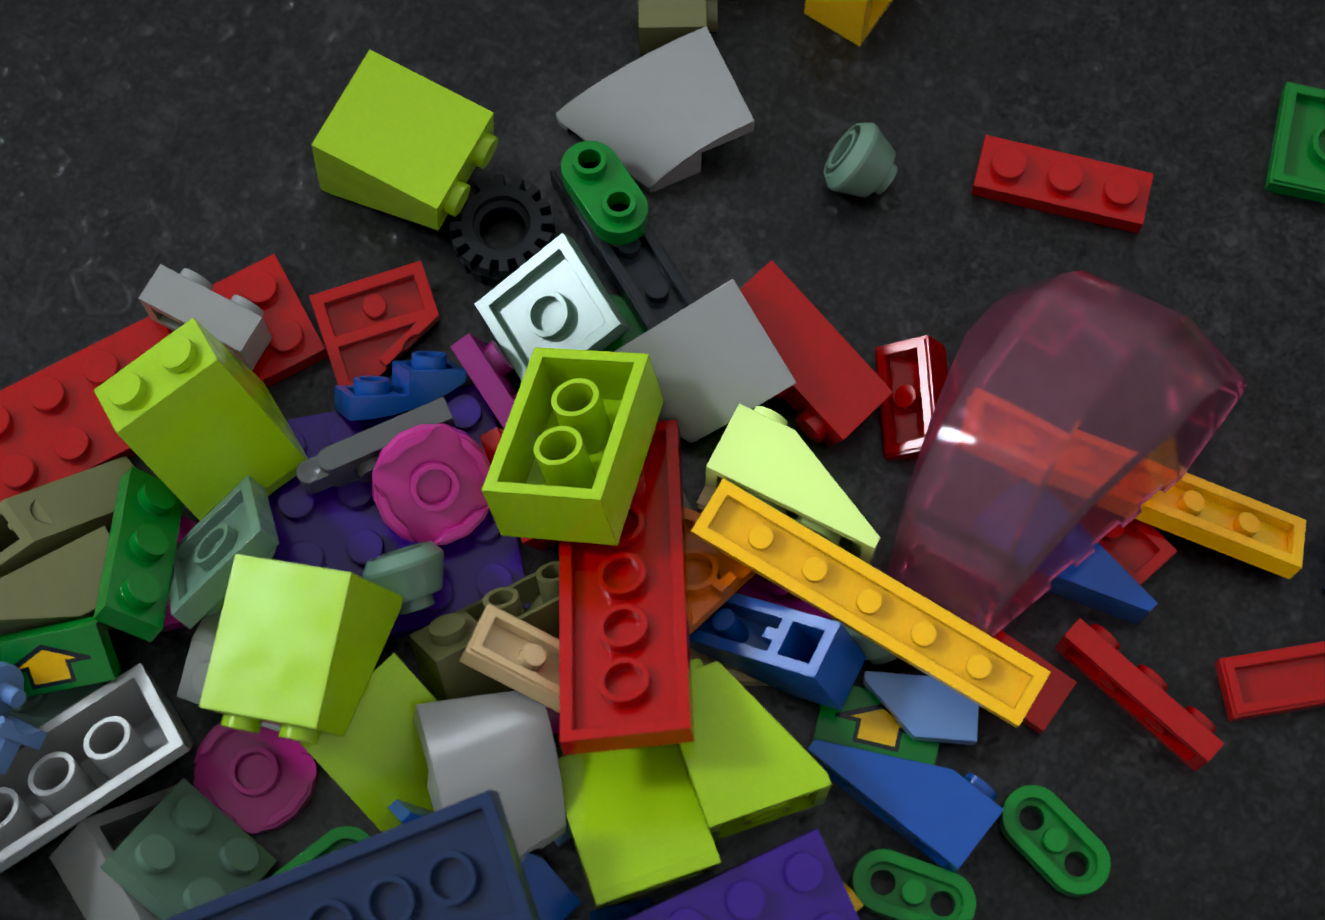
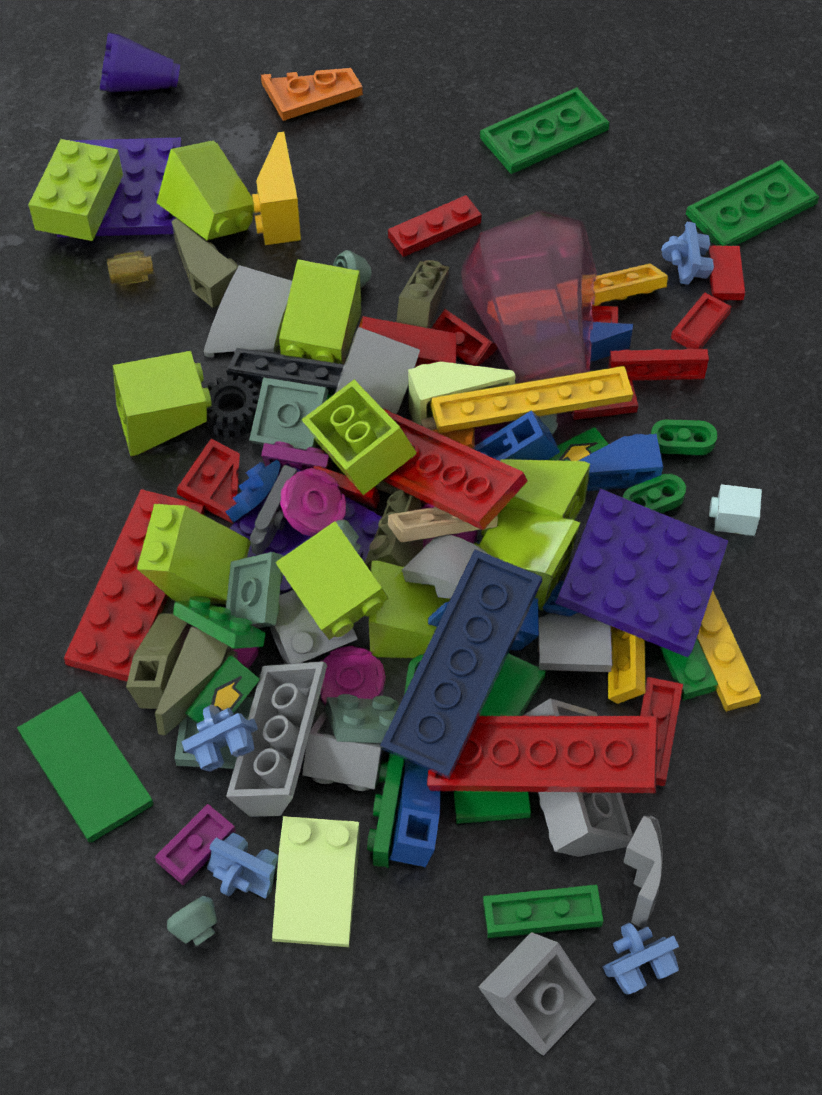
camera: 45 degrees left, 15 degrees down
light grey piece [138,264,273,371] -> none
green plate [561,141,648,245] -> none
medium blue tile [863,671,979,745] -> none
none -> lime slope [279,260,361,364]
none -> olive slope [396,260,450,329]

